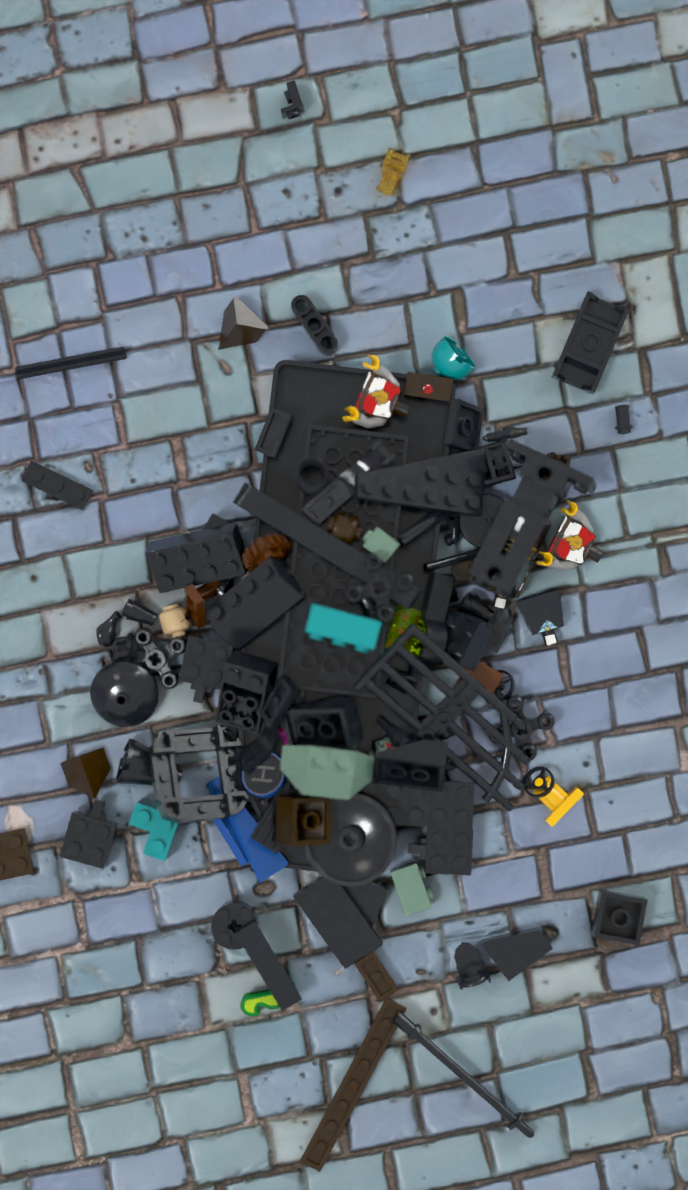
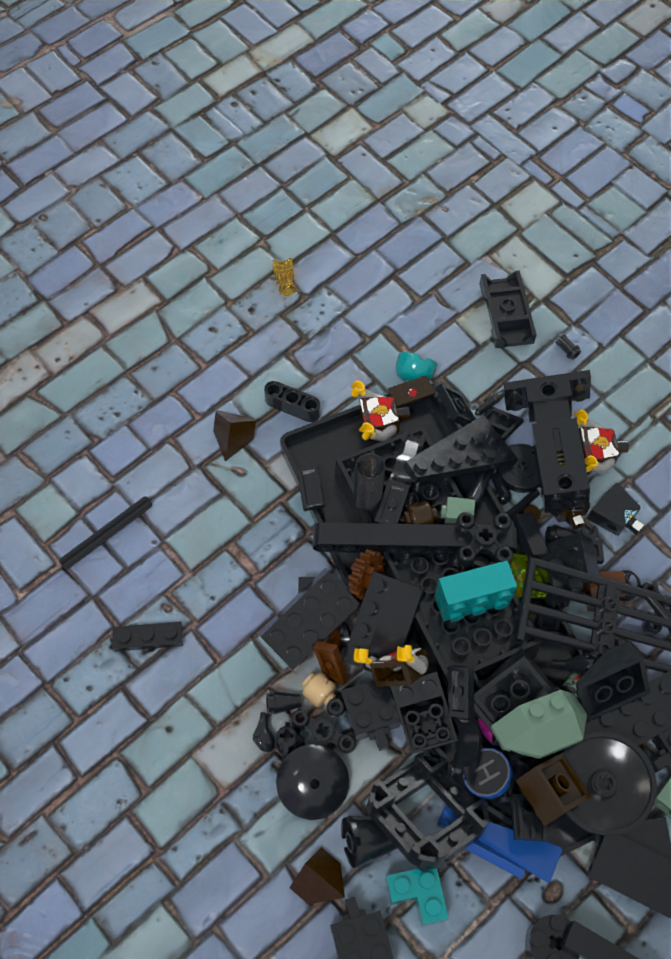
camera: 40 degrees left, 25 degrees down
black bracket [280,80,304,119] -> none
none -> torso [353,645,429,686]

